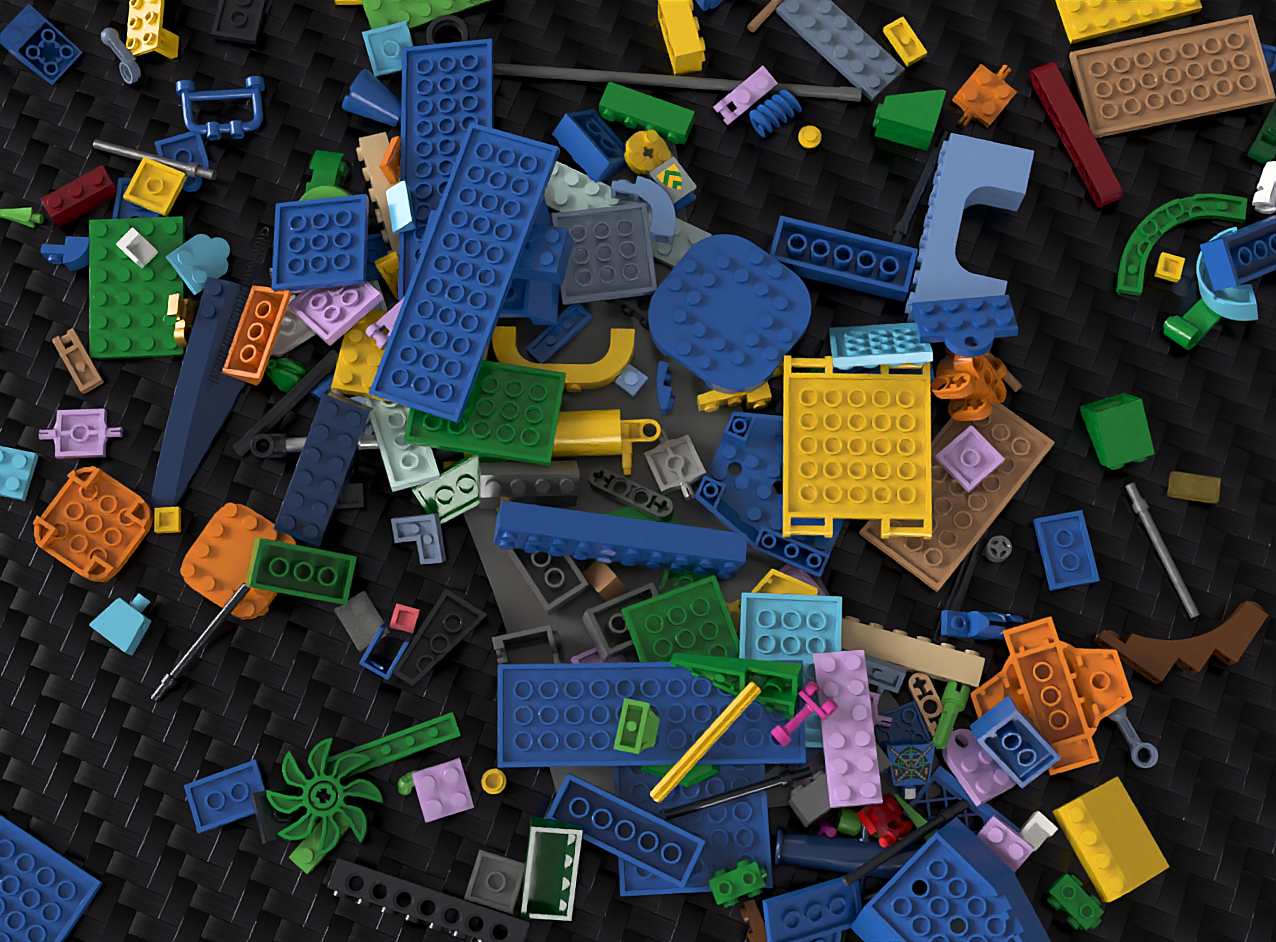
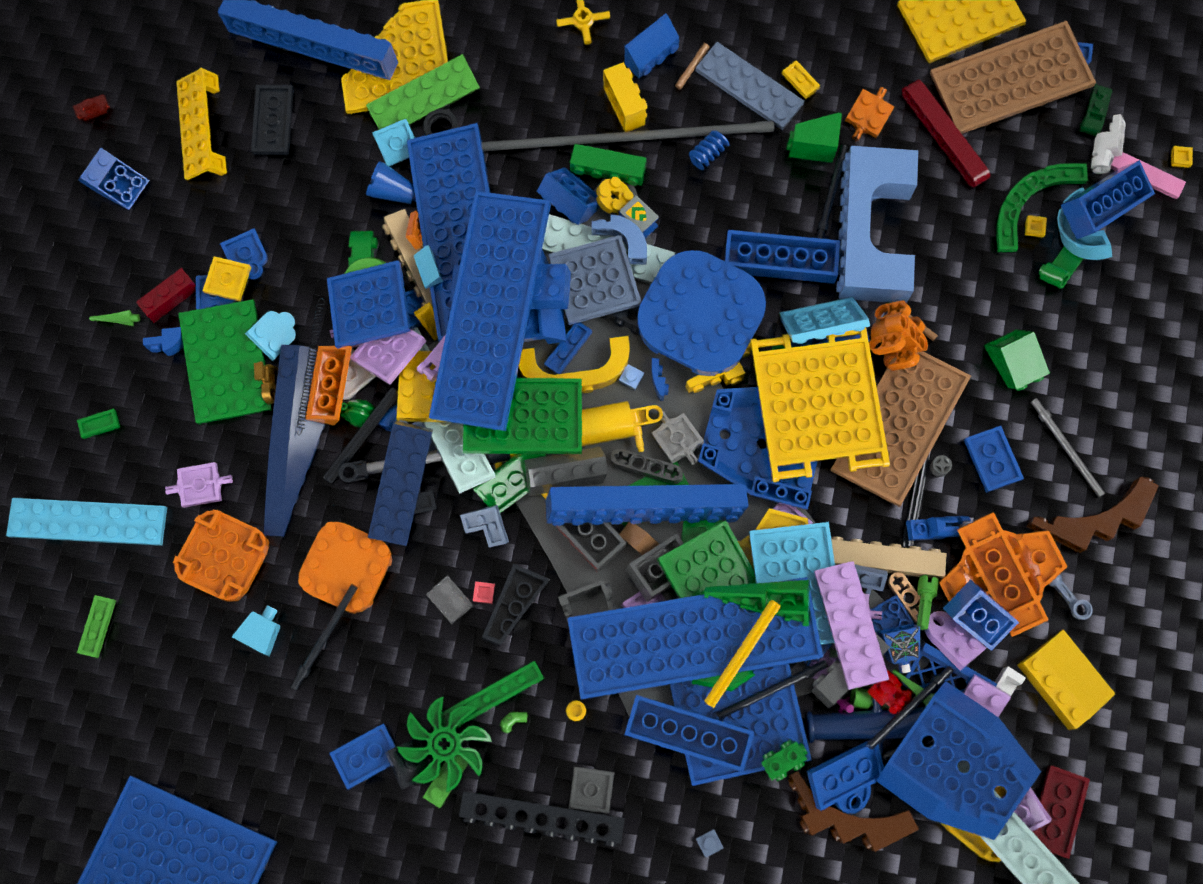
camera: 10 degrees left, 0 degrees up
medium nougat plate [52,328,104,394] -> none
flat silver bar [93,139,217,180] -> none
sand blue piece [101,28,141,84] -> none
white panel [116,227,158,269] -> none
yellow plate [154,507,181,533] -> none
blue bar [176,76,265,140] -> none
green brick [245,537,357,605] -> none
blue piece [359,622,413,680] -> none
lavender plate [412,758,474,822] -> none
dark green slope [520,817,583,921] -> none
bright green slope [614,698,660,755] -> none
lavender plate [713,66,778,125] -> none
dark pink bar [770,681,838,747] -> none
yellow plate [798,126,821,148] -> none
blue plate [912,295,1018,357] -> none
lavender plate [935,425,1005,493] -> none
green brick [1045,874,1104,930] -> none
clear yellow plate [1168,471,1221,504] -> none

